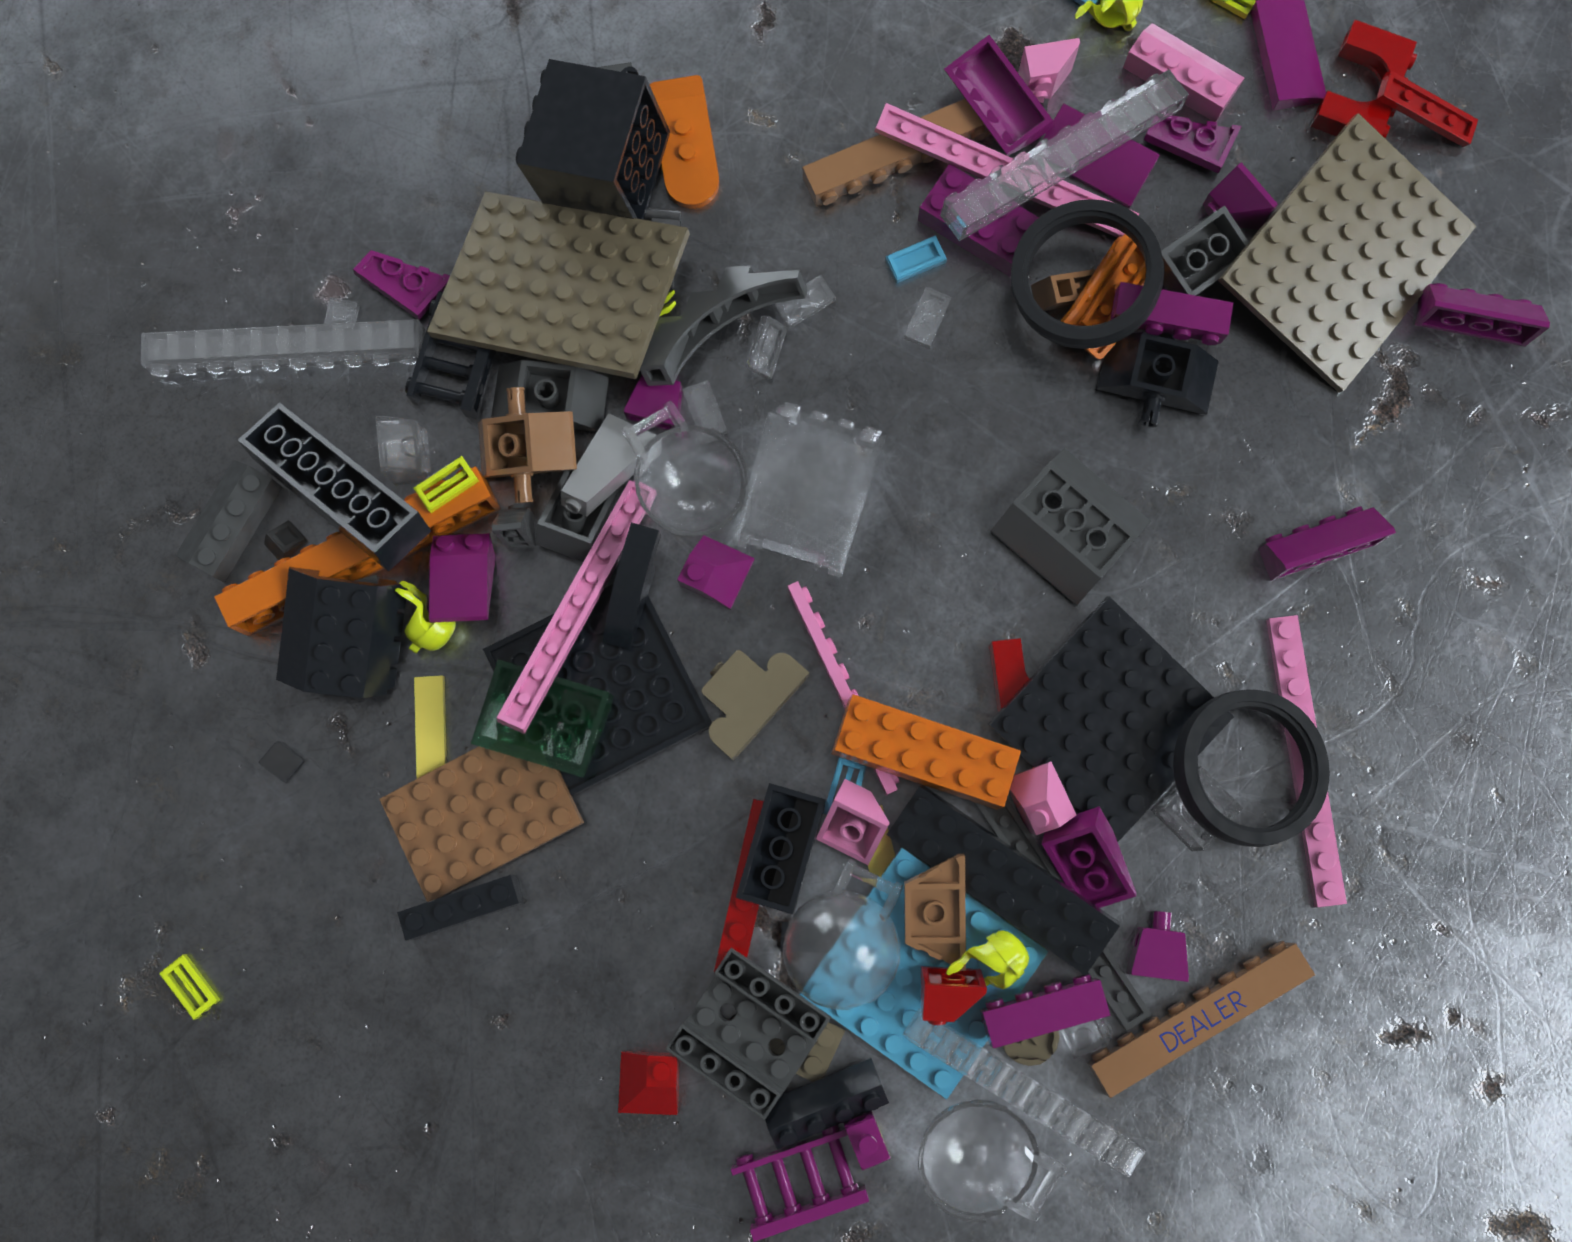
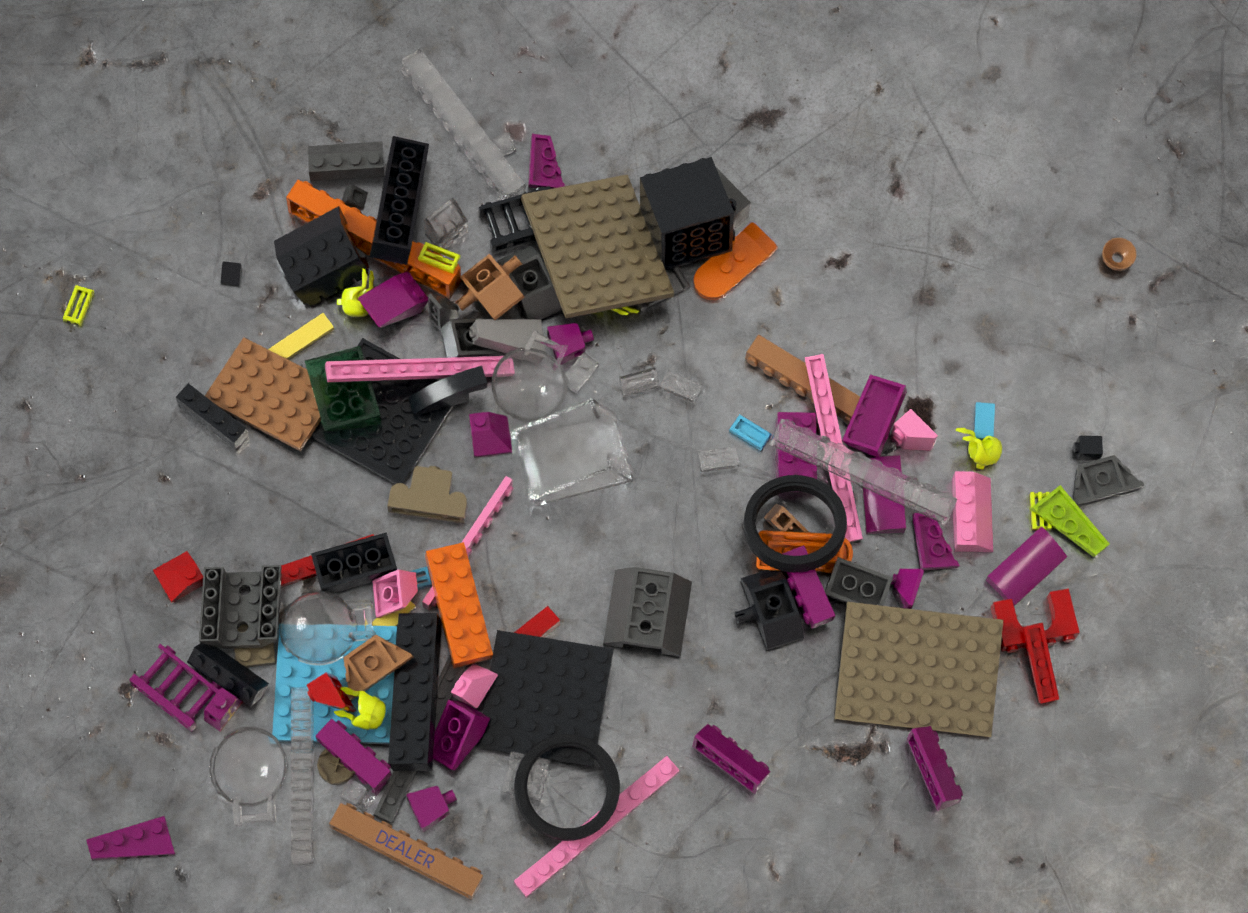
camera: 45 degrees right, 10 degrees down
dark grey arch [640,265,808,386] -> none

